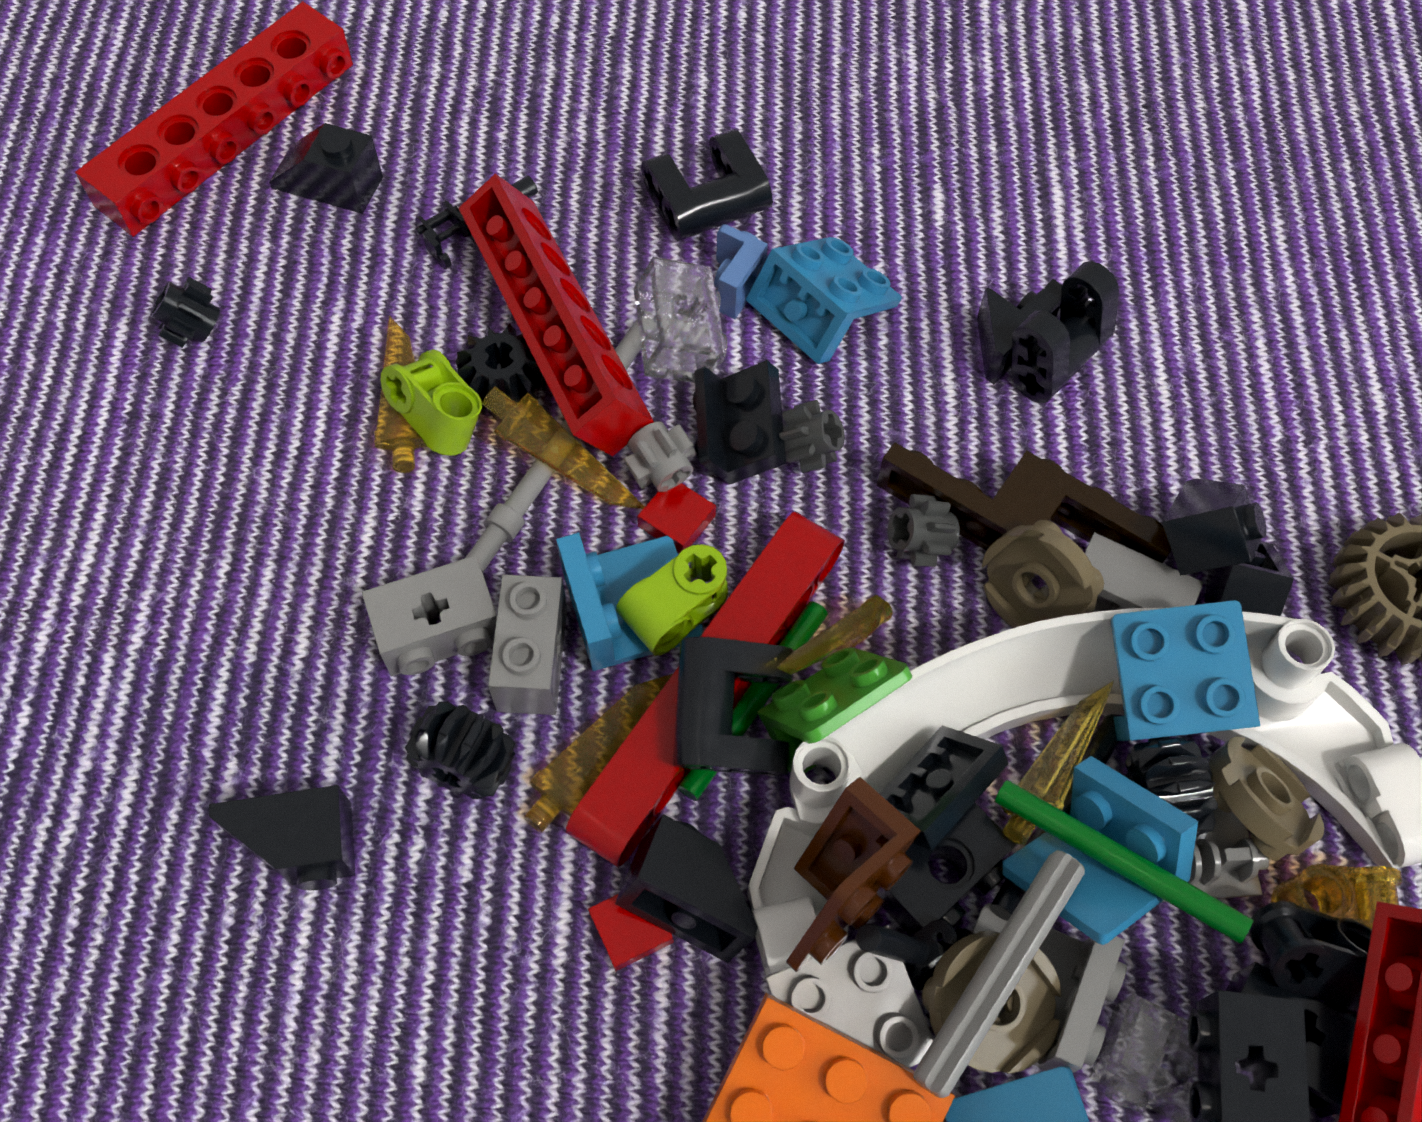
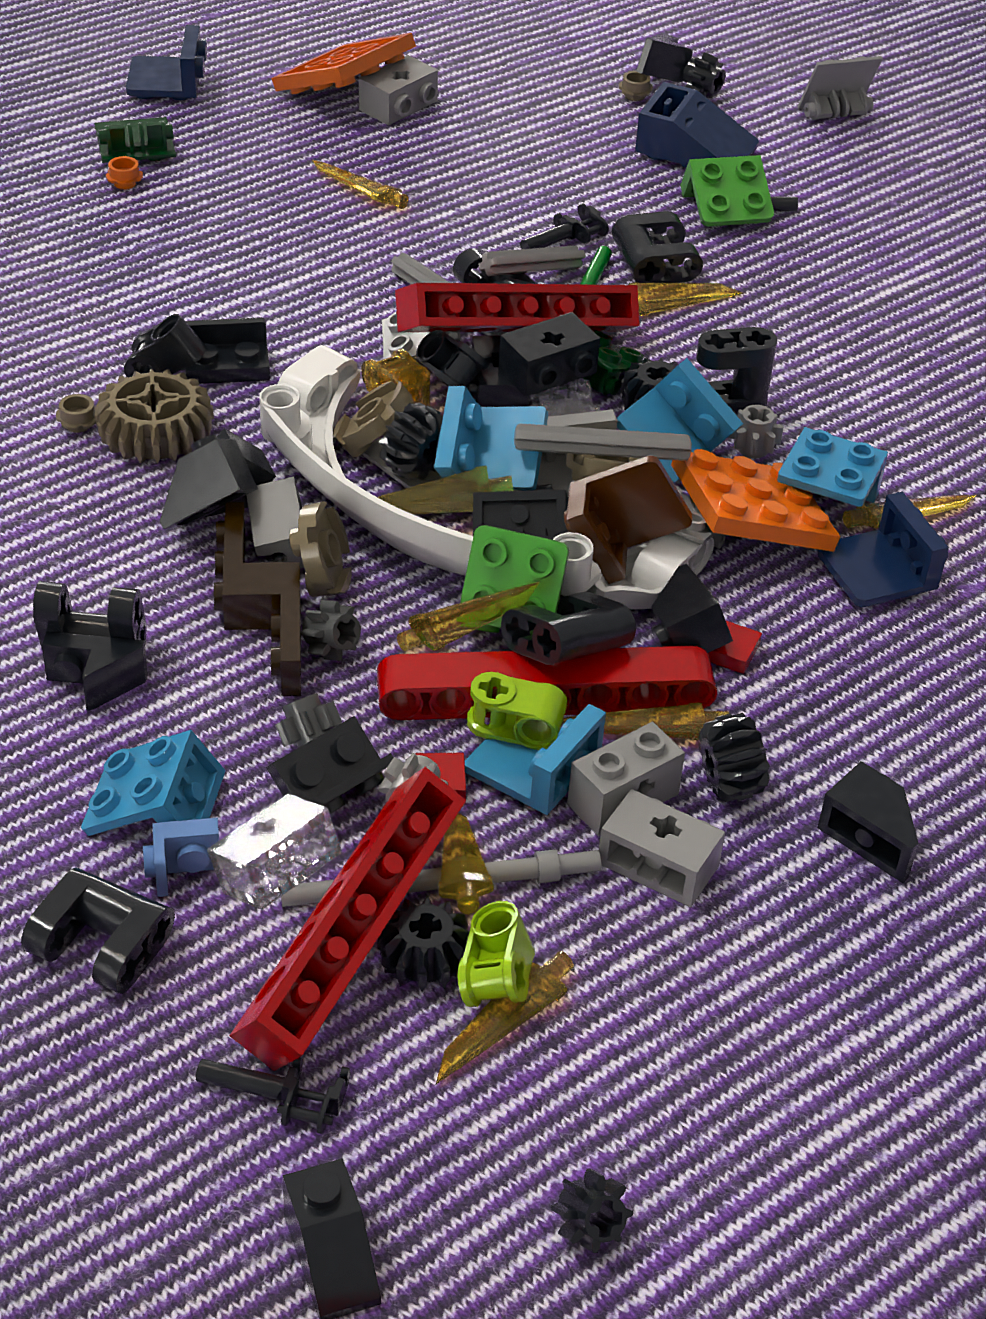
camera: 130 degrees left, 20 degrees down
green bar [994,780,1254,944] -> none
dark azure bracket [1111,600,1261,741] -> none

